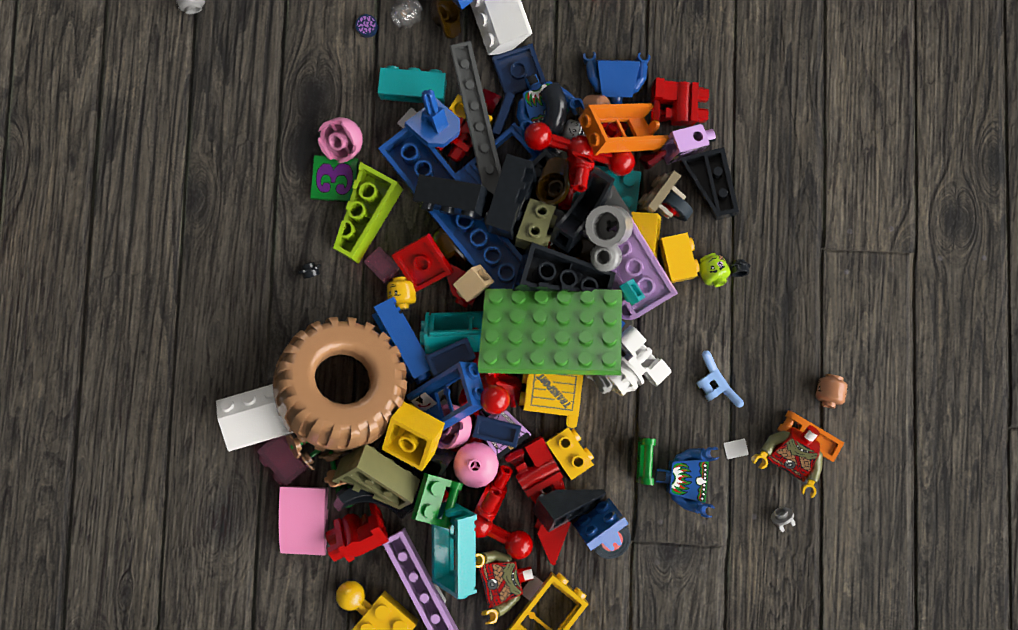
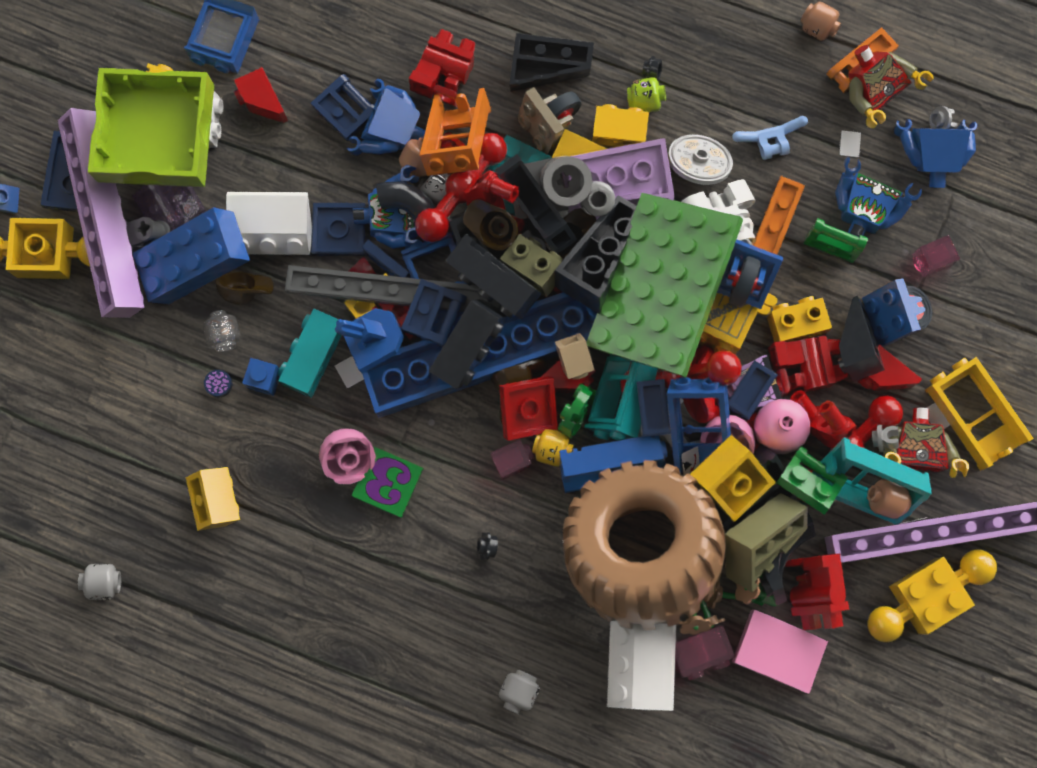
camera: 70 degrees left, 5 degrees down
lime wedge [333,162,403,264] -> none
teal plate [619,279,646,305] -> none
dark red slope [638,150,667,170] -> none
lavender torso [661,124,716,164] -> none
none -> yellow brick [186,467,240,531]
none -> blue brick [242,358,280,396]
none -> dark blue plate [311,74,375,142]
none -> dark blue plate [401,279,467,347]
none -> light grey head [499,670,540,714]
none -> green plate [558,383,597,438]
none -> shield [668,135,733,185]
none -> blue plate [717,239,783,309]
none -> orange tile [753,176,805,255]
none -> nougat head [867,479,912,519]
none -> light grey plate [872,425,899,452]
none -> blue torso [894,119,977,188]
none -> clear pink brick [913,235,960,277]

